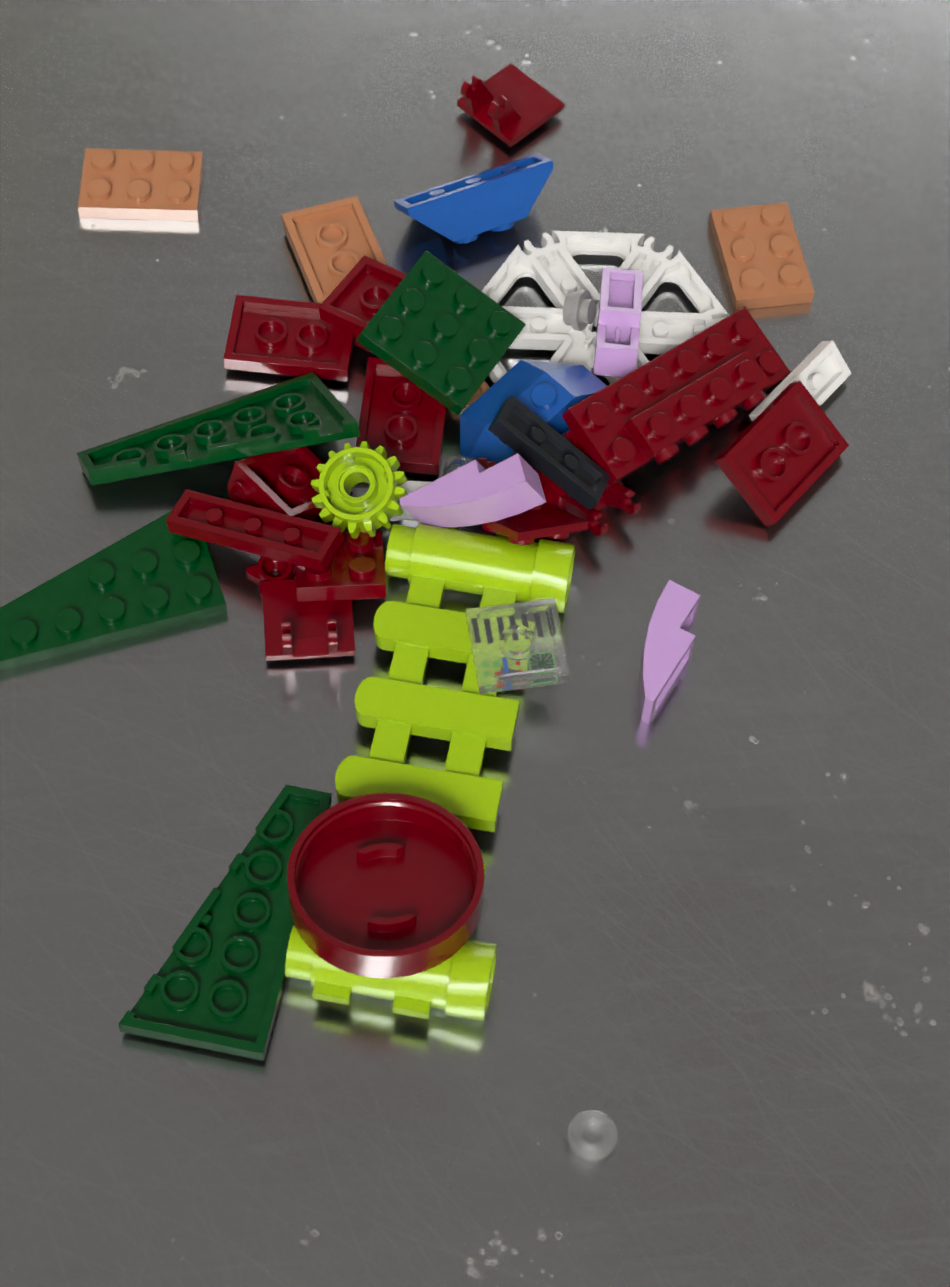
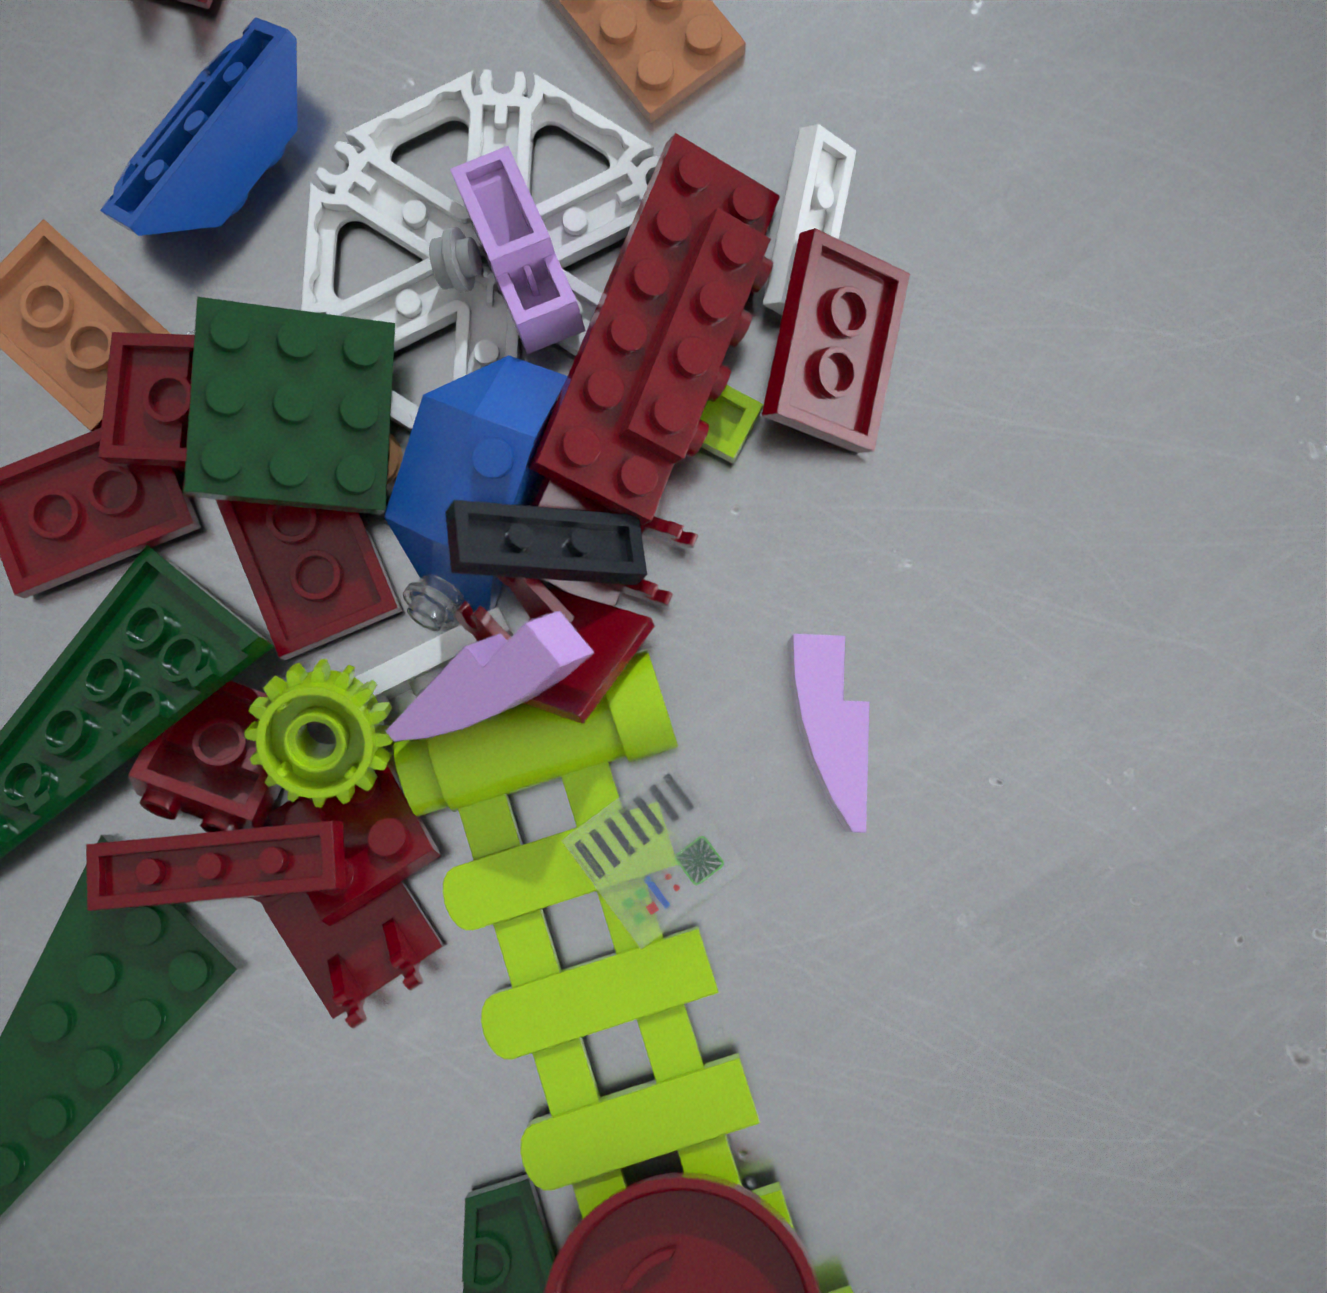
camera: 25 degrees left, 25 degrees up
none -> lime plate [700,385,763,464]

